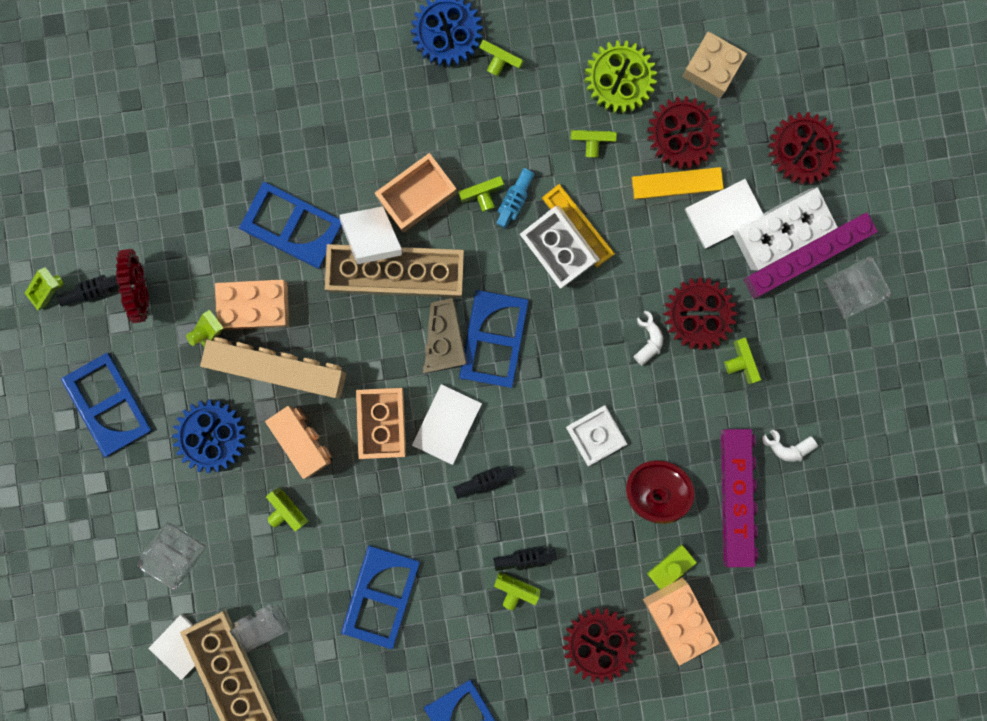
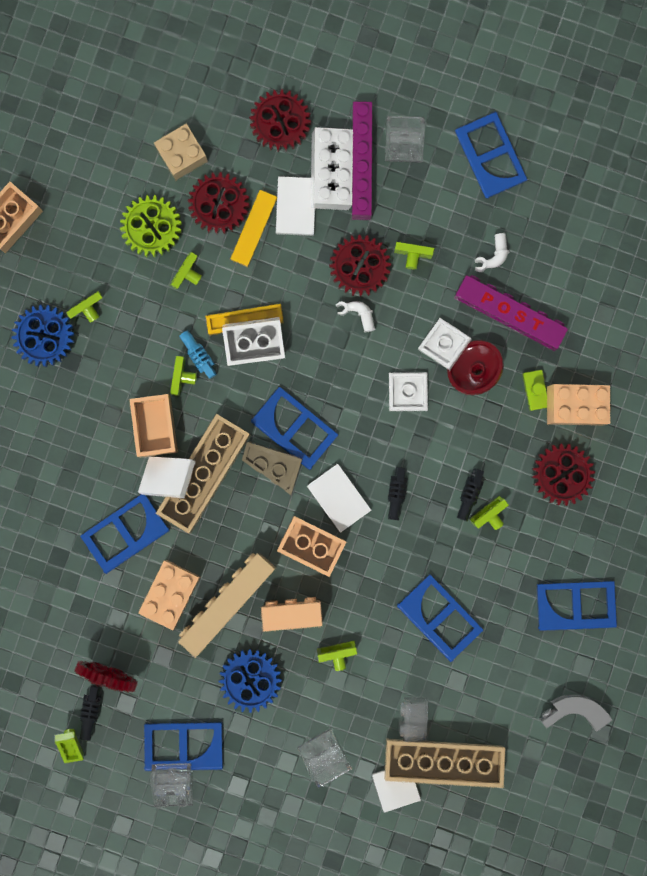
camera: 55 degrees left, 0 degrees up
lime tile [186,310,223,348] -> none
none -> clear slope [150,763,193,808]
none -> white tile [418,318,472,370]
none -> blue window [455,112,527,199]

